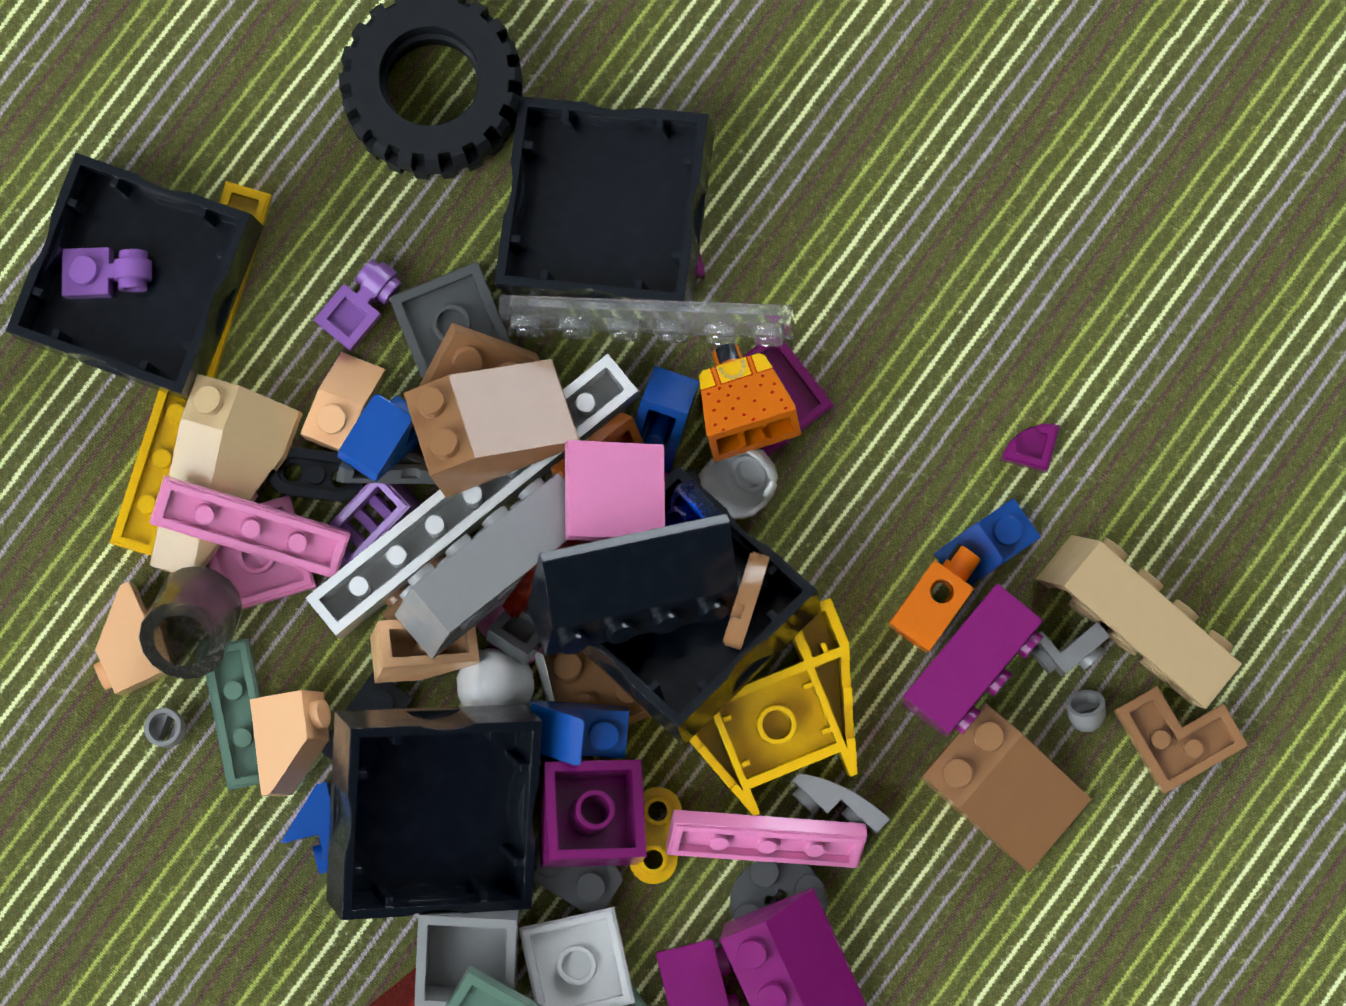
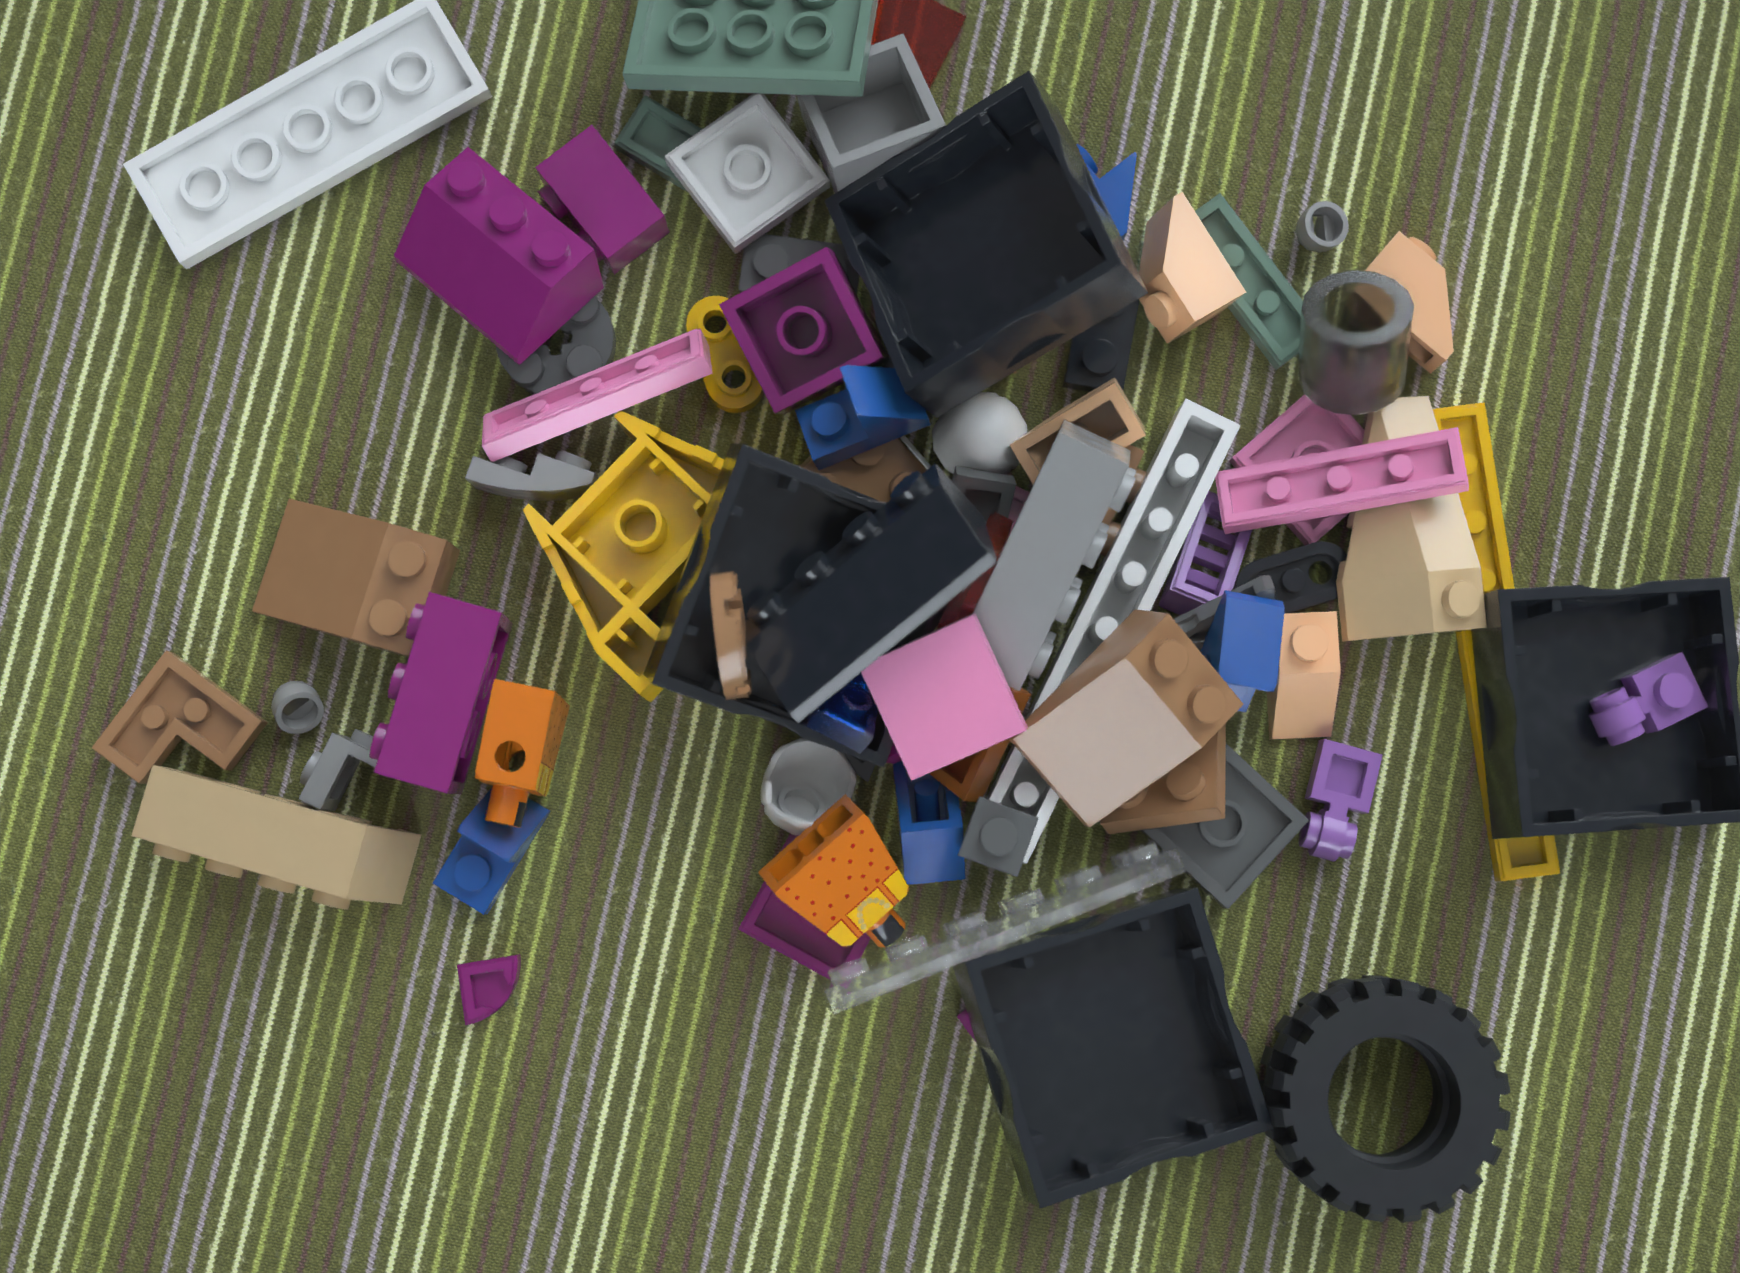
camera: 155 degrees right, 0 degrees up
none -> dark grey plate [957,796,1039,877]

